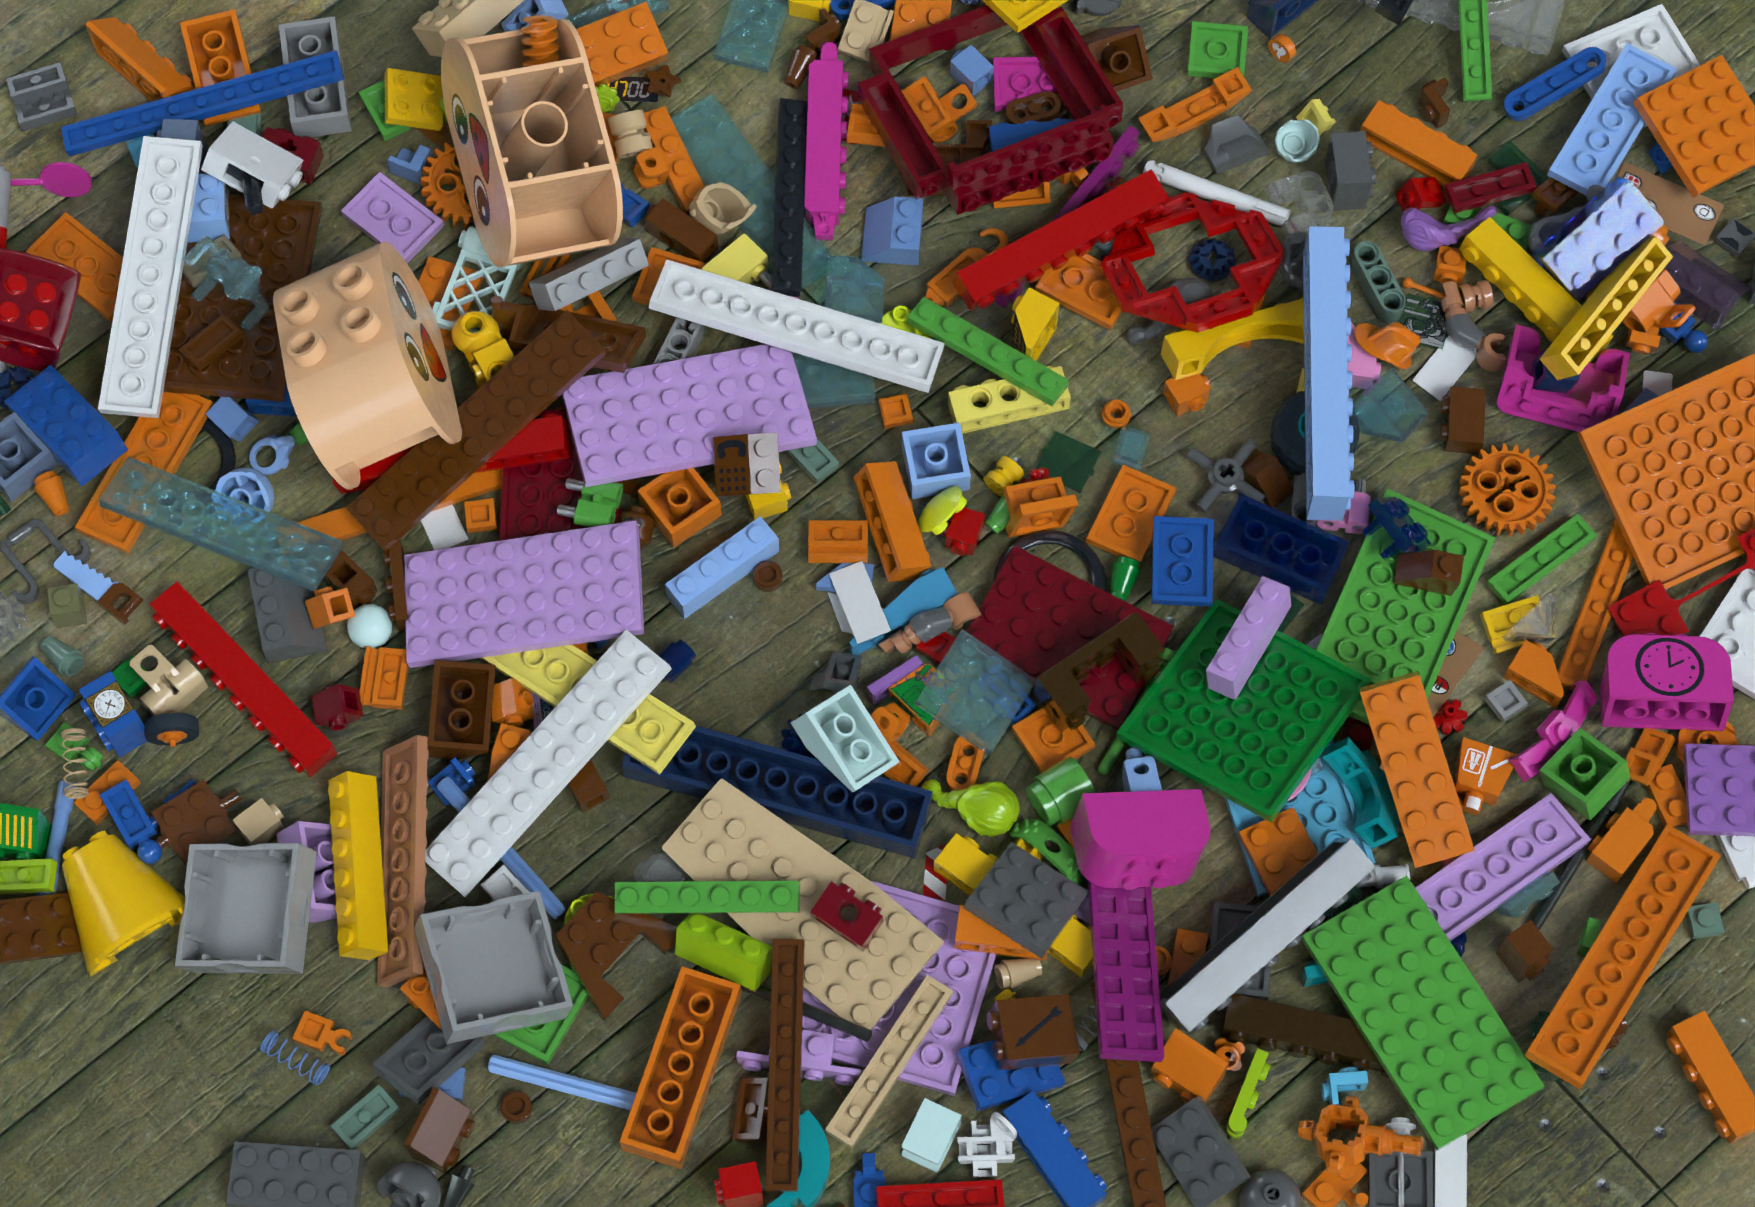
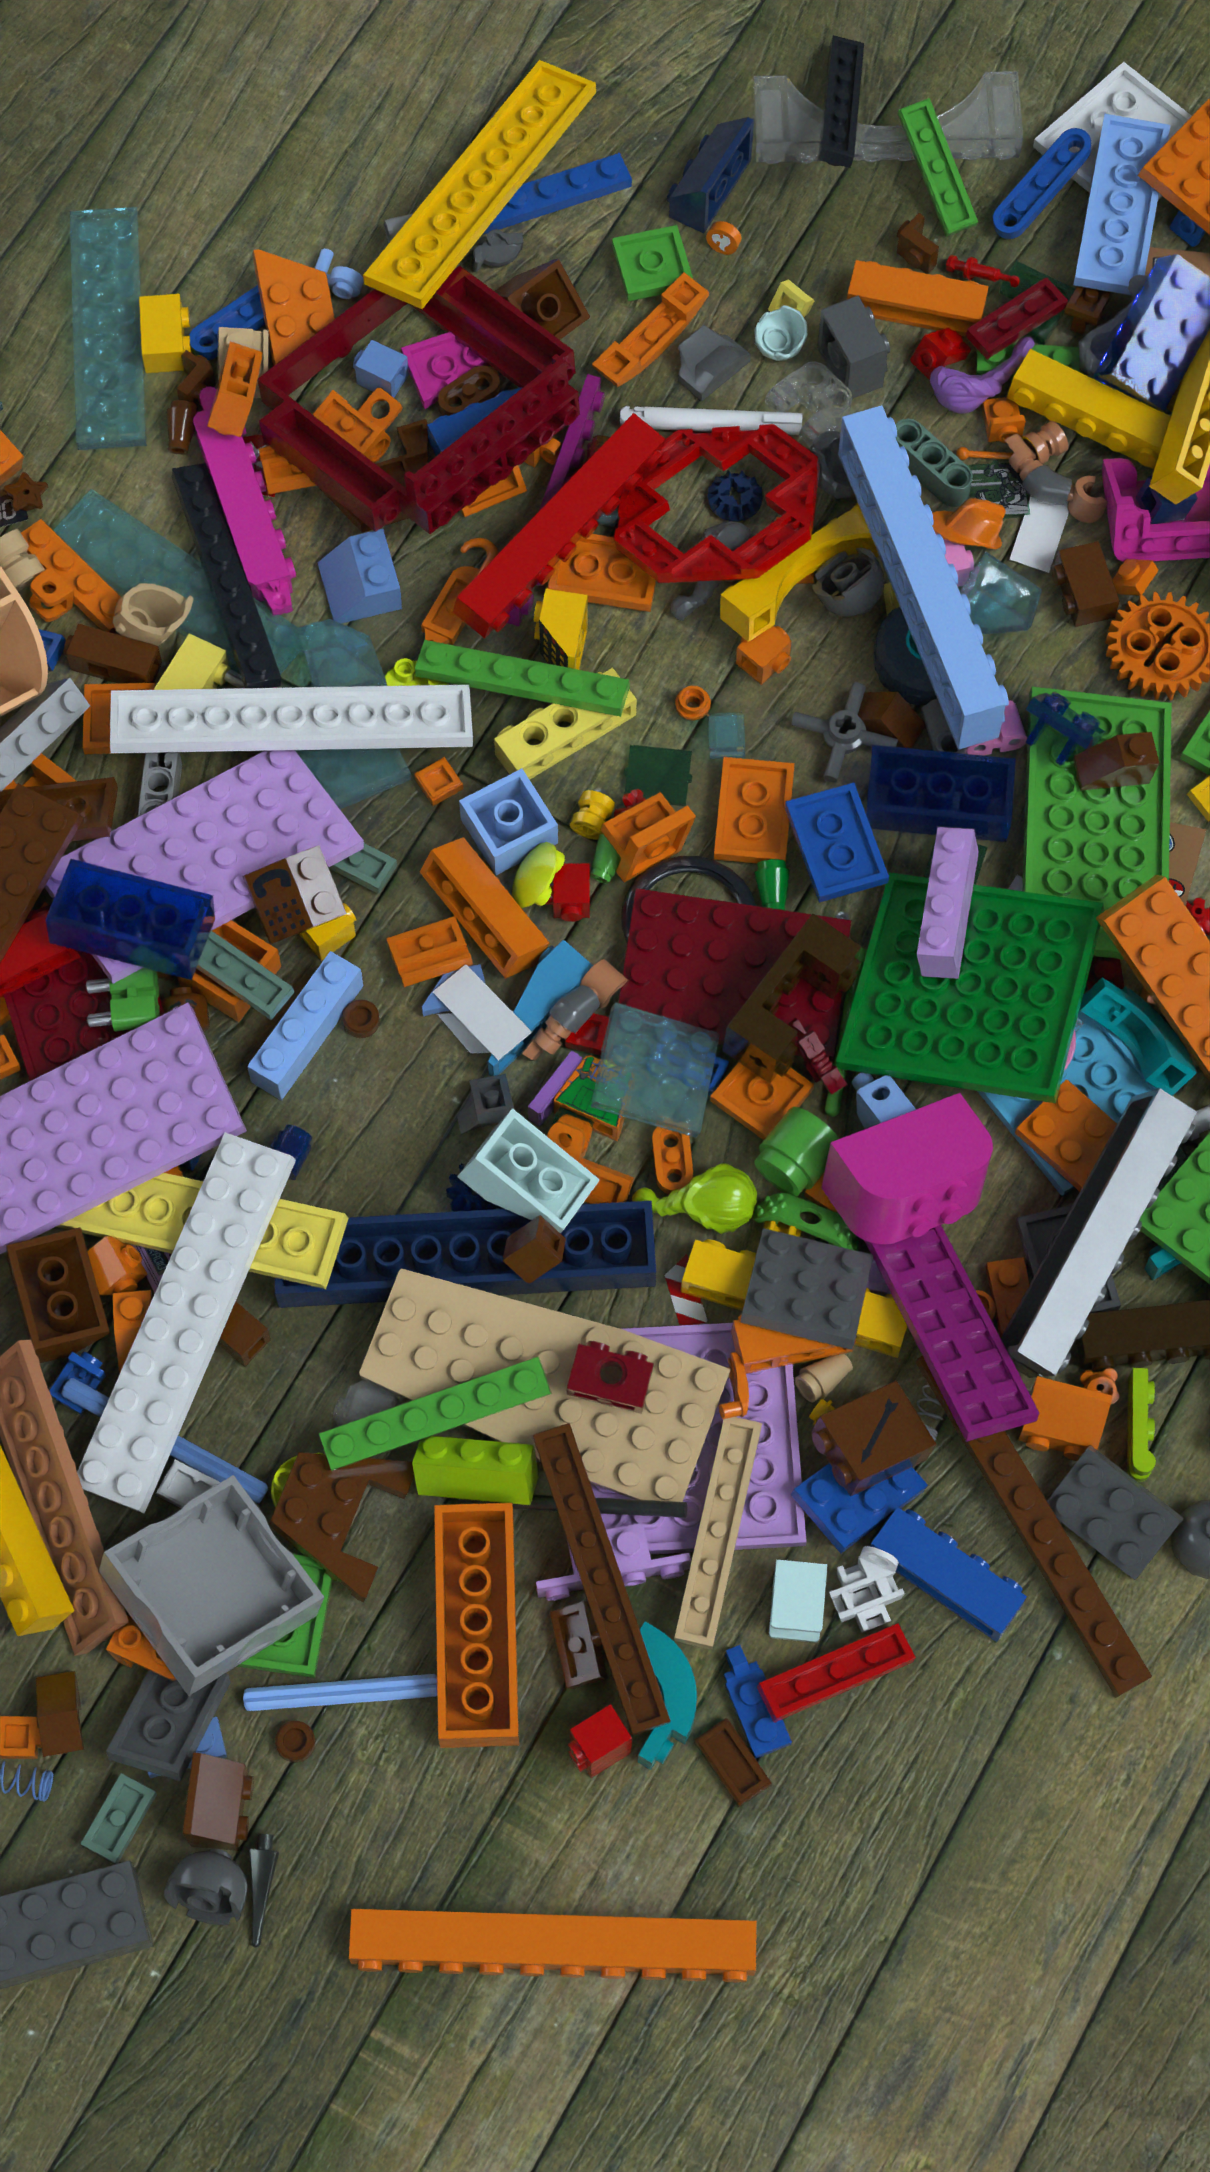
camera: 20 degrees left, 0 degrees up
none -> reddish brown slope [36,1671,84,1757]
none -> clear blue brick [45,859,215,980]
none -> sand green plate [183,927,294,1020]
none -> orange slope [207,341,263,437]
none -> reddish brown panel [502,1215,566,1283]
none -> orange piece [719,1352,749,1419]
none -> dark red piece [787,1018,847,1095]
none -> dark grey cylinder [812,547,884,617]
none -> red piece [946,255,1020,287]
none -> orange plate [1112,559,1159,596]

